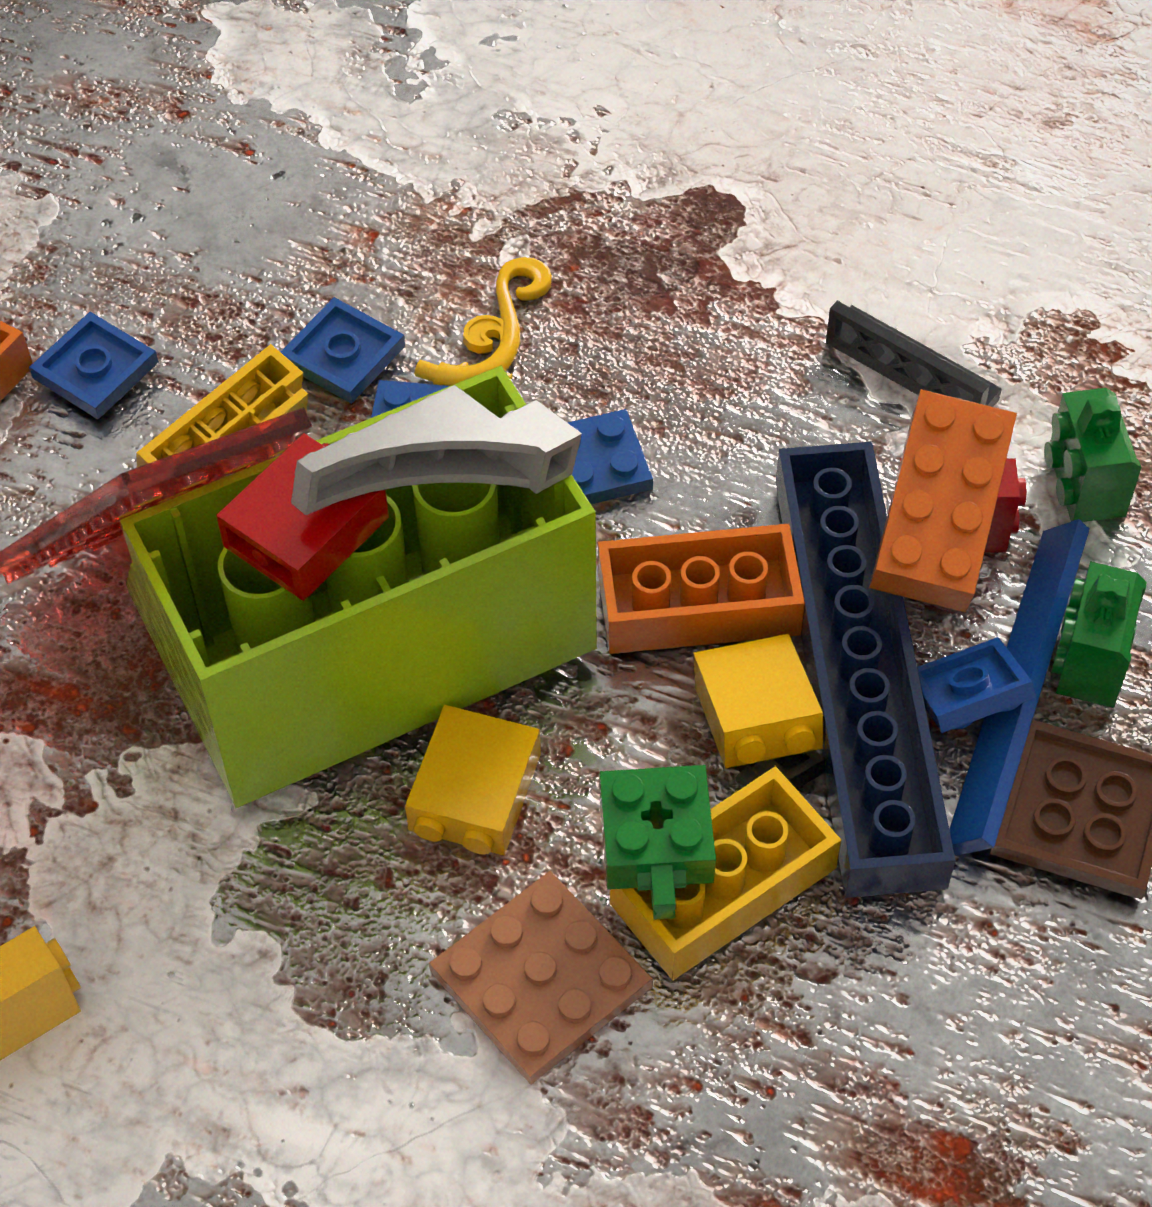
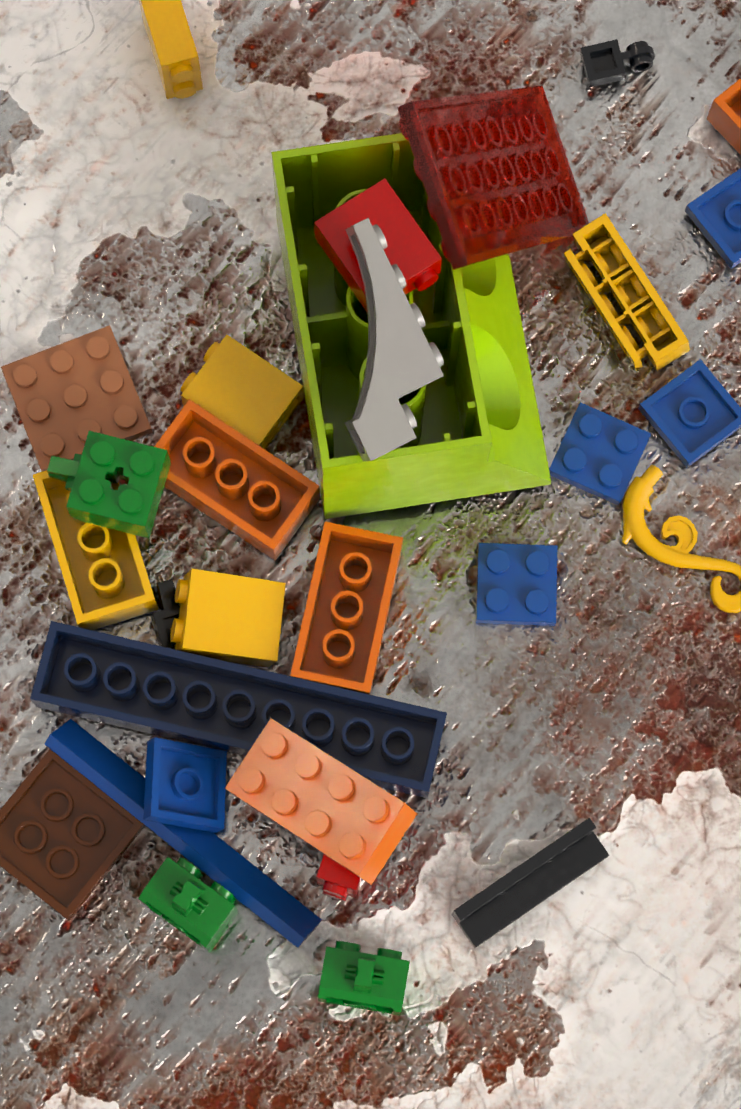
camera: 105 degrees right, 20 degrees up
none -> orange brick [154,399,320,561]

